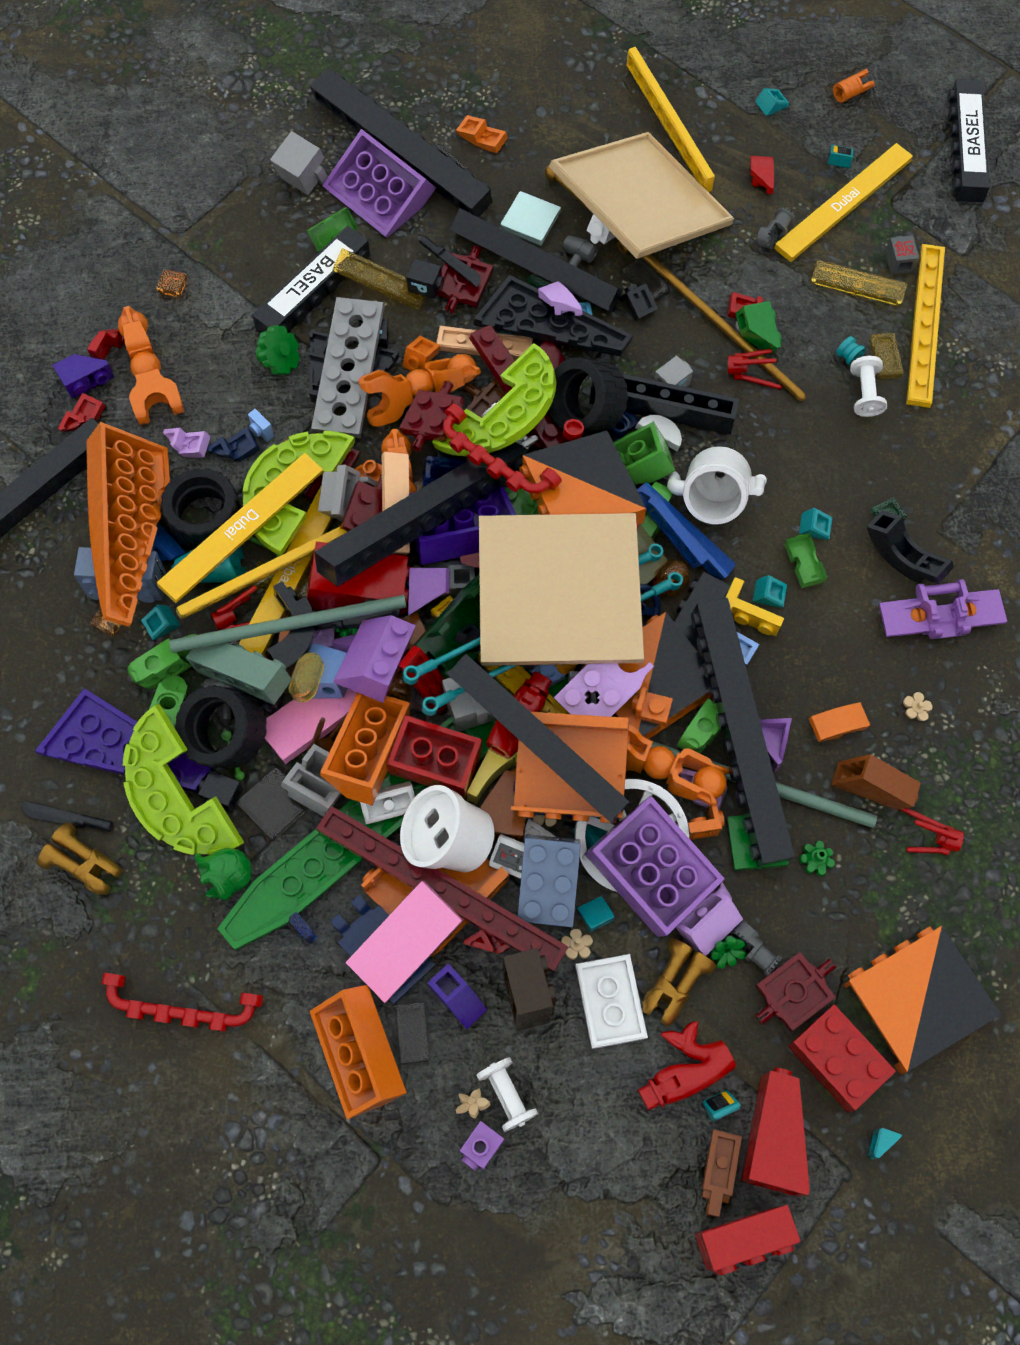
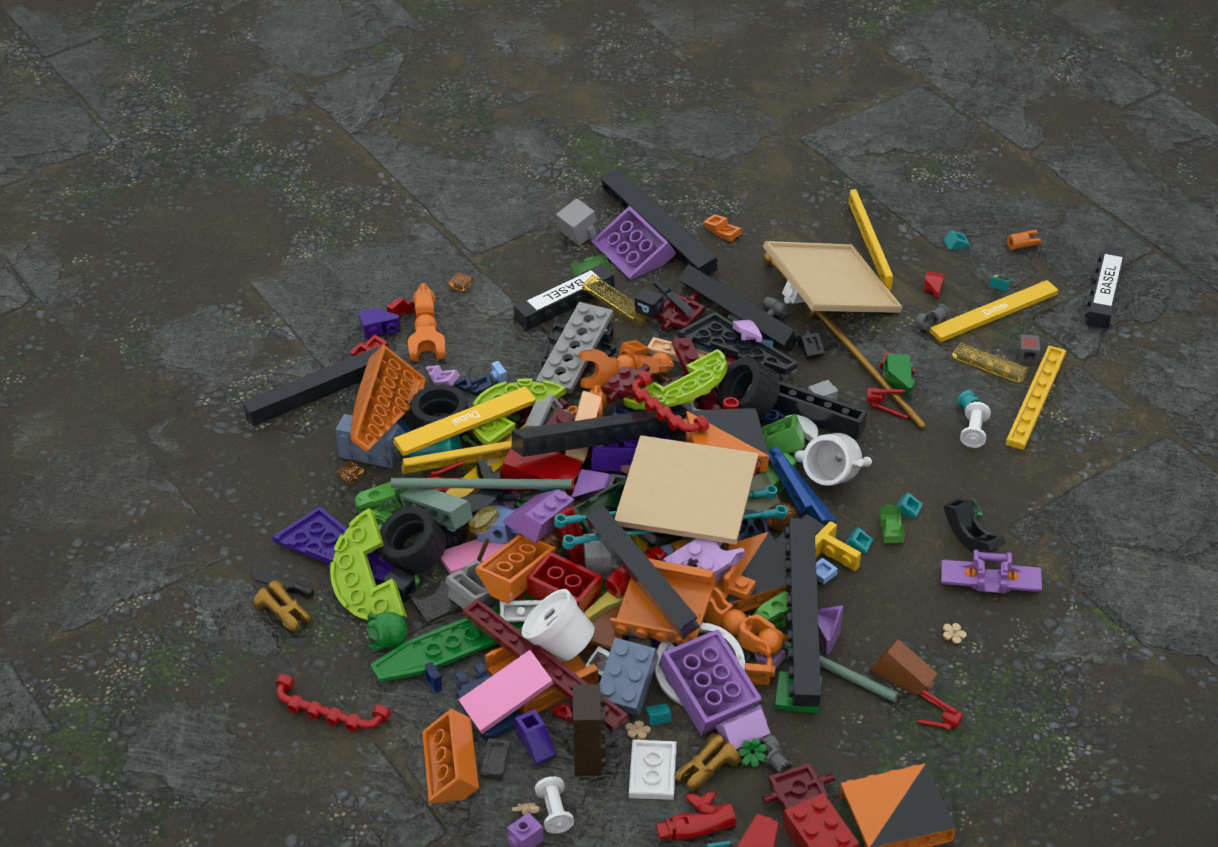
camera: 15 degrees right, 25 degrees down
teal slope [141,604,180,640] -> none
green plant [255,325,300,375] -> none
light aqua tile [500,191,561,246] -> none
green plant [799,841,835,877] -> none
orange slope [808,702,871,742] -> none
clear yellow tile [870,333,903,379] -> none

